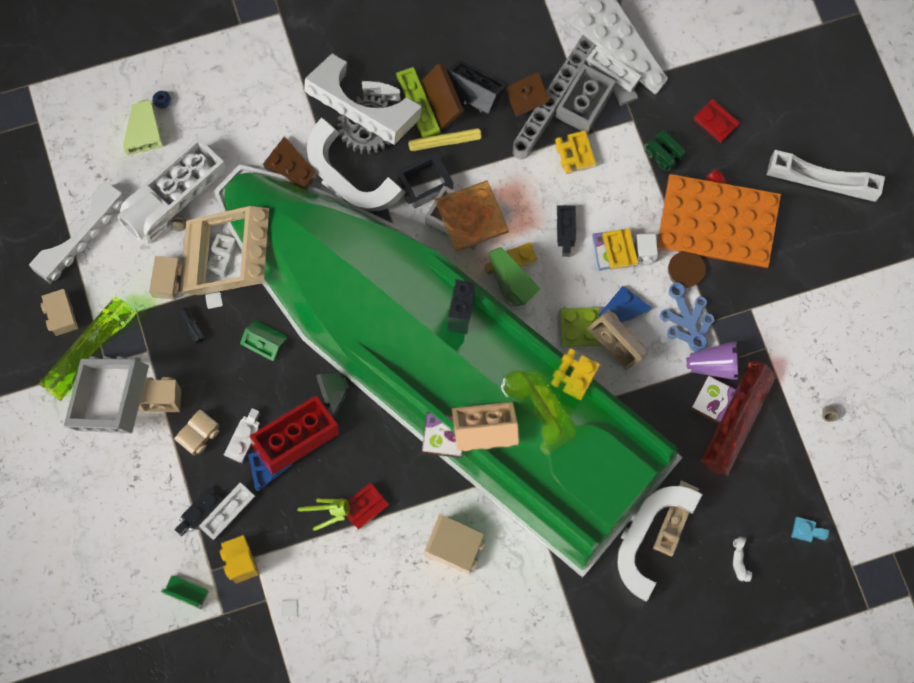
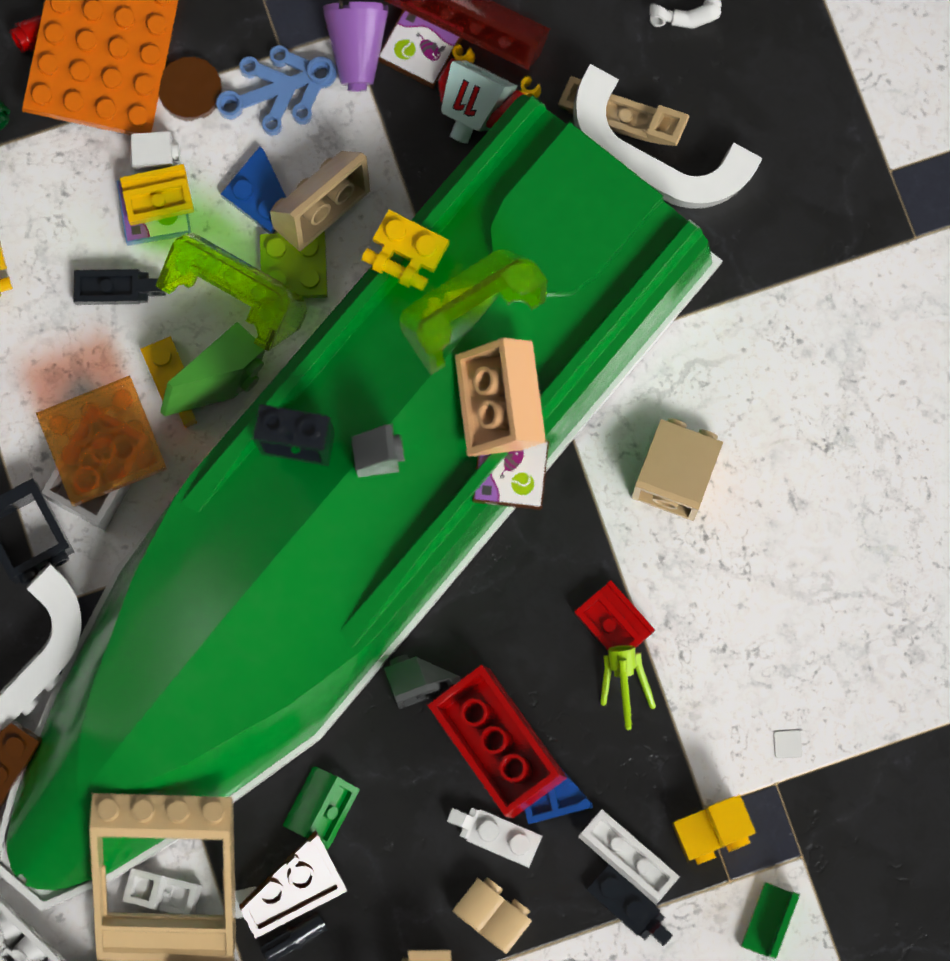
camera: 85 degrees left, 5 degrees up
none -> clear neon green windscreen [155,233,307,351]
none -> wing [239,830,347,938]
none -> dark grey slope [352,424,405,477]
none -> light aqua torso [438,45,541,143]

